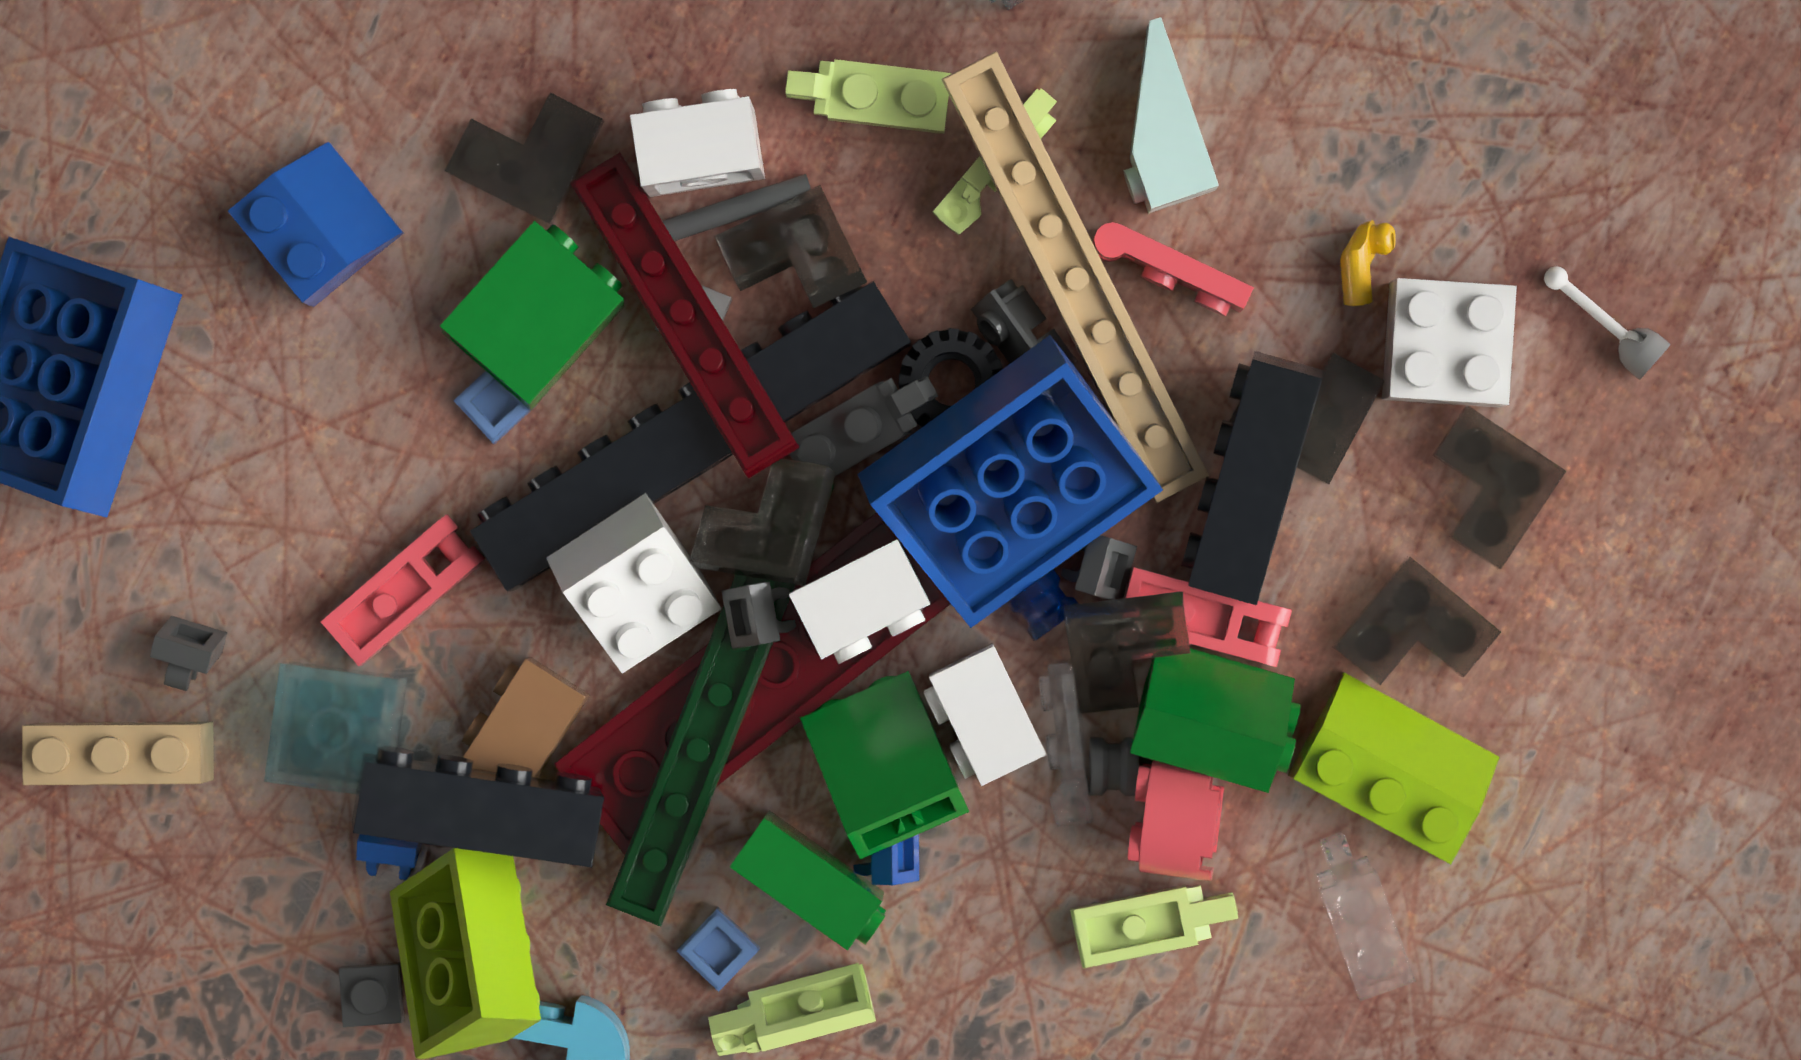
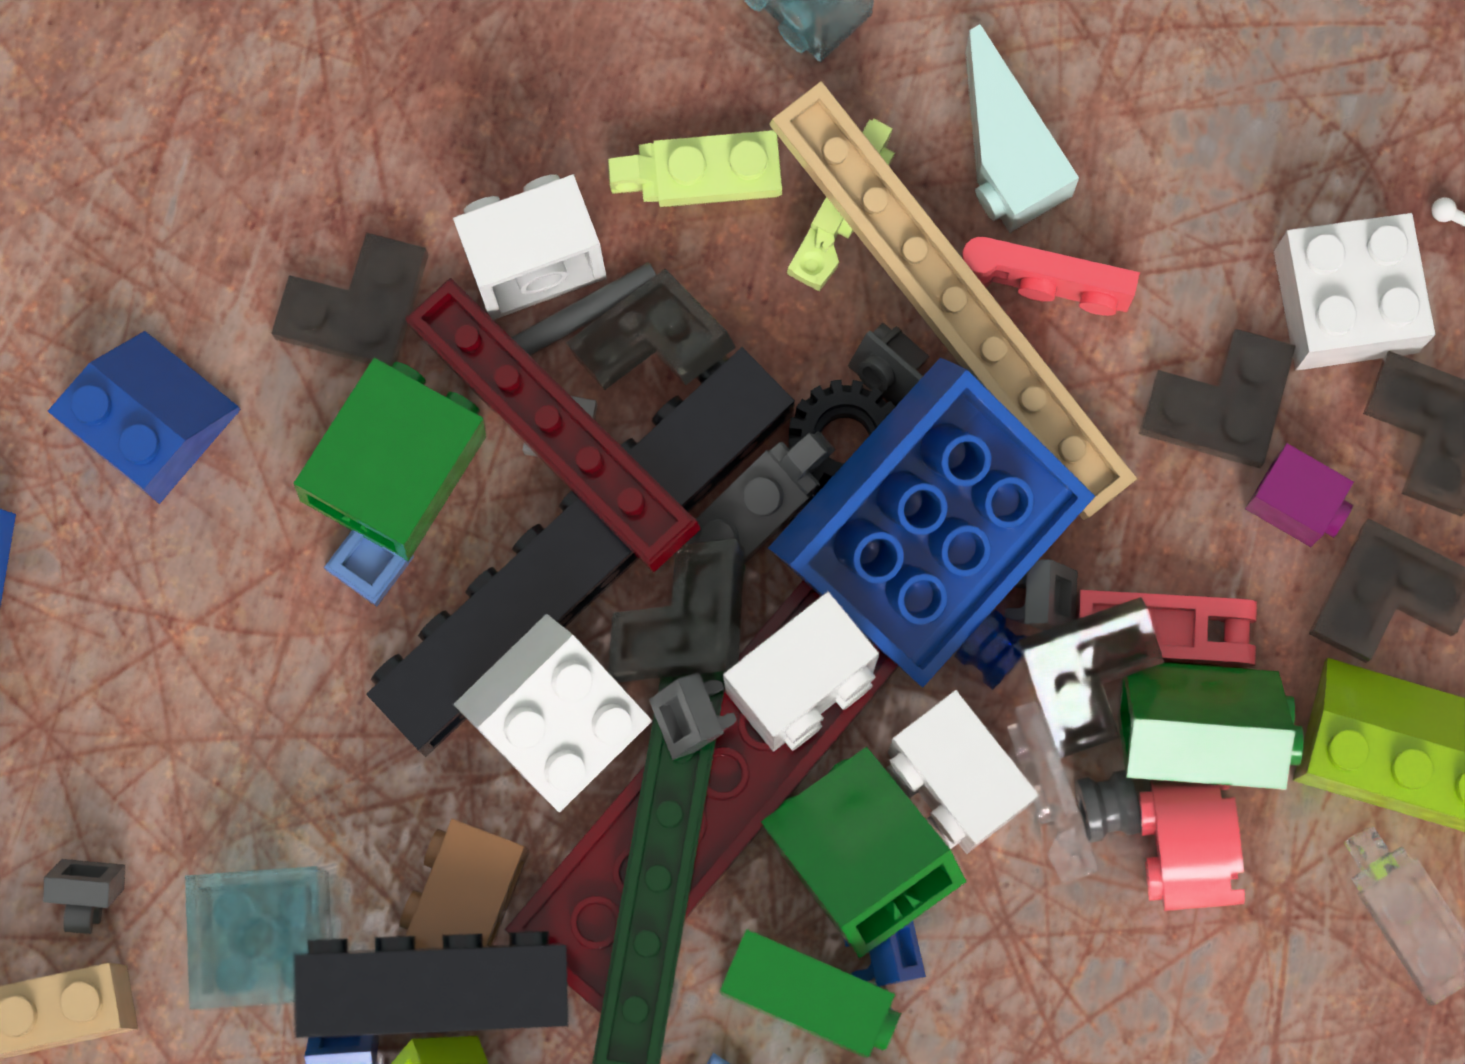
camera: 10 degrees left, 10 degrees down
coral plate [321,514,486,666] -> none
yellowish green hinge [1070,885,1238,968] -> none
black brick [1181,351,1323,605] -> none
yellow arm [1340,220,1396,306] -> none
none -> magenta brick [1245,443,1354,547]

